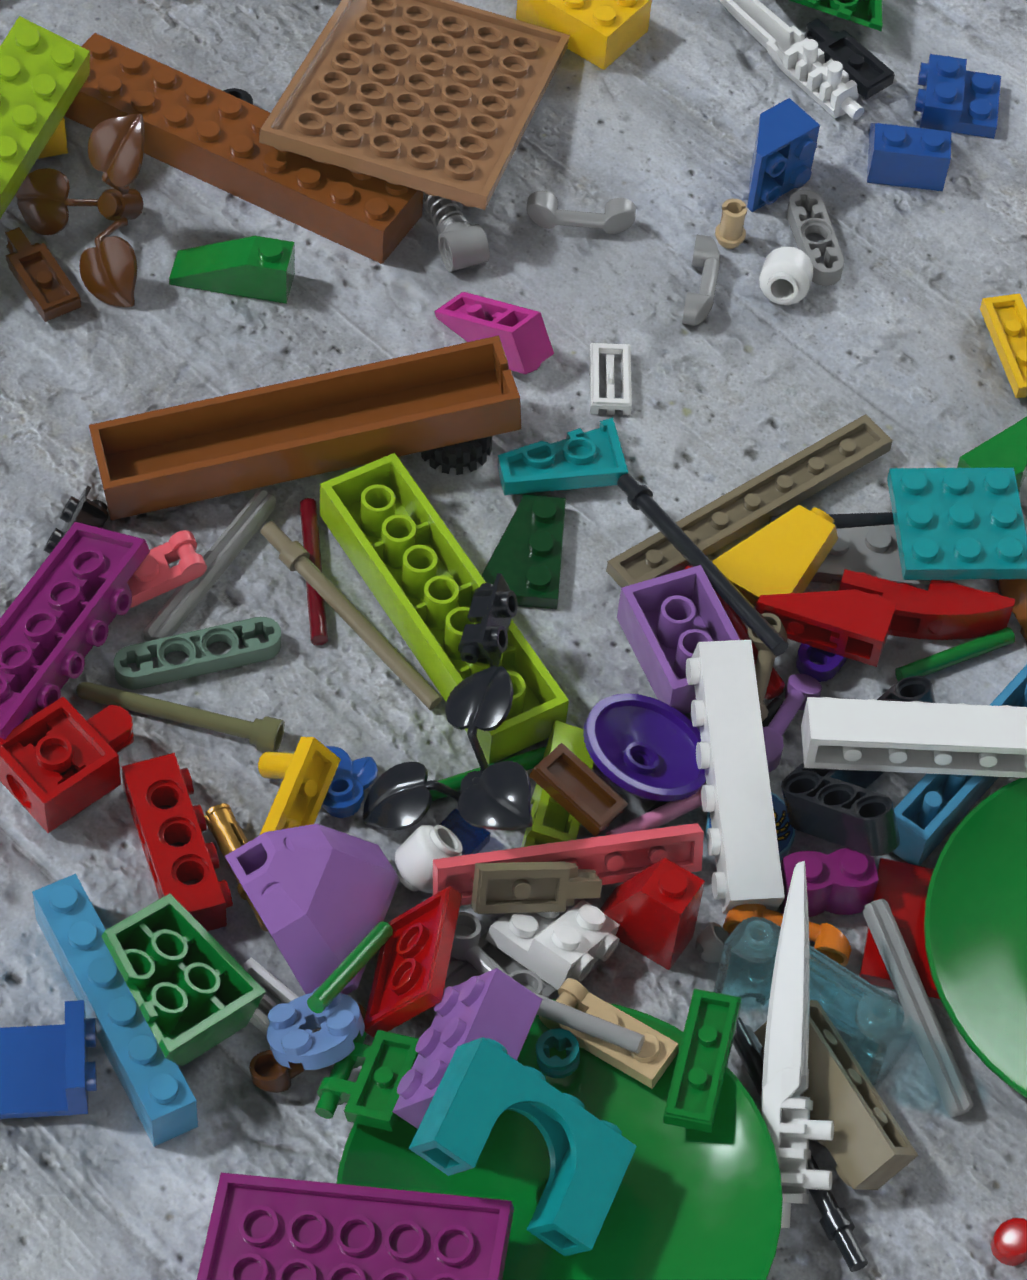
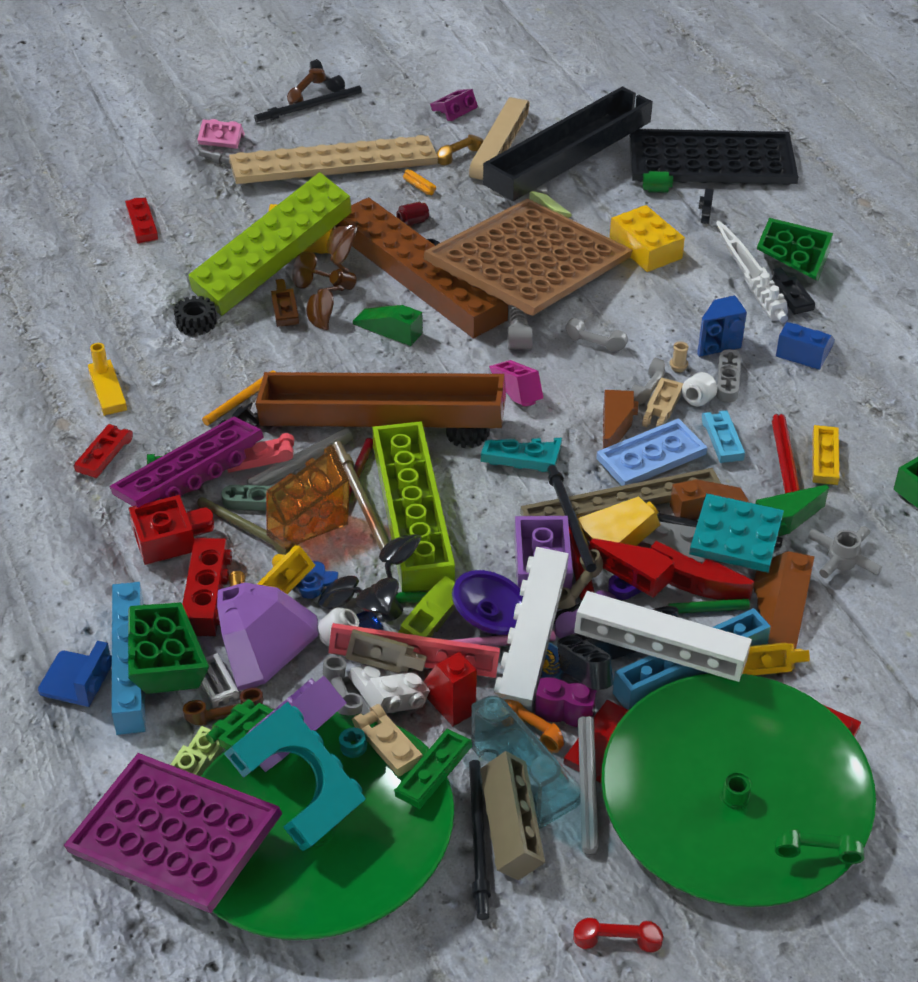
camera: 25 degrees right, 10 degrees down
medium blue plate [267,987,365,1070] -> none
green bar [307,921,393,1013] -> none
red tile [364,886,462,1038] -> none
black hinge [458,573,518,667] -> none
dark green wing [481,495,566,609] -> none
reddish brown tile [529,743,628,837] -> none
light grey bar [534,993,645,1054] -> none
white tile [589,343,632,416] -> none
white piece [761,861,834,1228] -> none
blue plate [915,54,1001,139] -> none
none -> yellowish green slope [170,726,224,776]
none -> light orange bar [202,370,276,426]
none -> clear orange wedge [266,445,349,549]
none -> dark red brick [396,202,429,226]
none -> light blue plate [596,418,707,486]
none -> dark orange slope [603,390,638,449]
none -> tan hinge [642,378,684,427]
none -> dark orange slope [670,479,750,520]
none -> medium azure plate [702,410,745,463]
none -> red axle [772,414,800,493]

